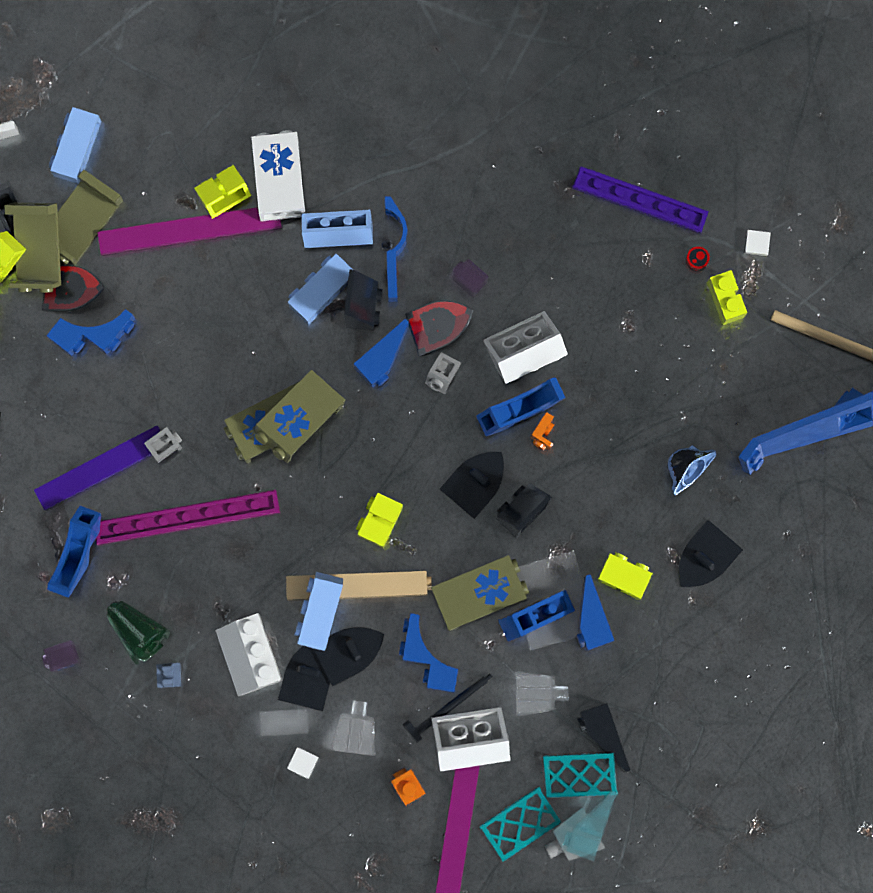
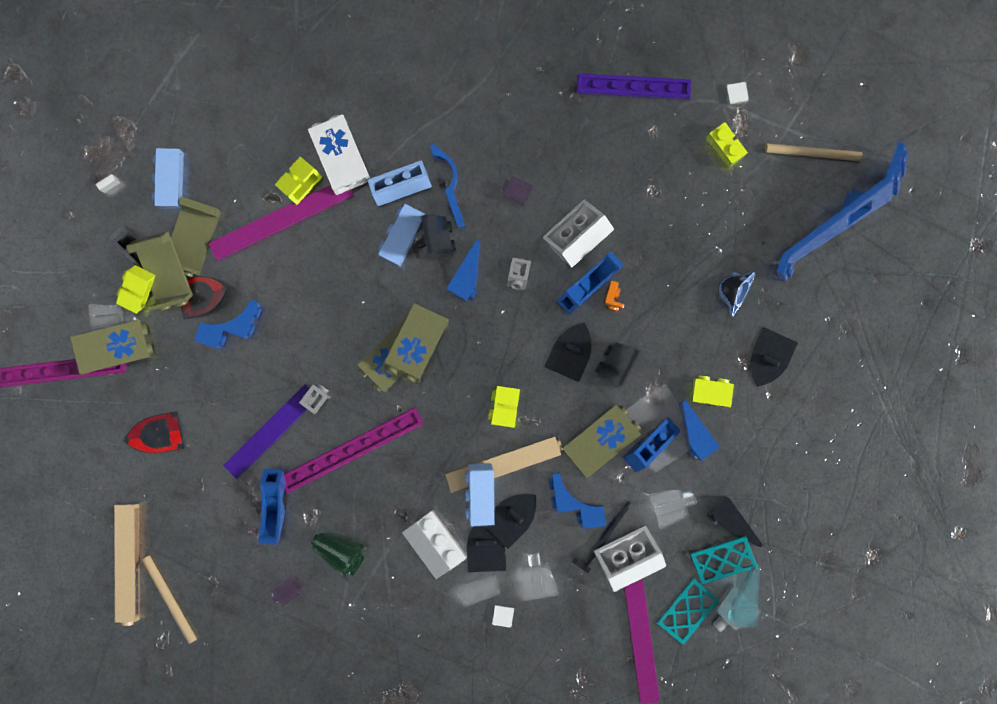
camera: 15 degrees left, 5 degrees up
sand blue tile [156,663,182,688] -> none
orange bracket [391,768,426,806] -> none
shield [405,301,474,356] -> none
tile [686,246,710,270] -> none

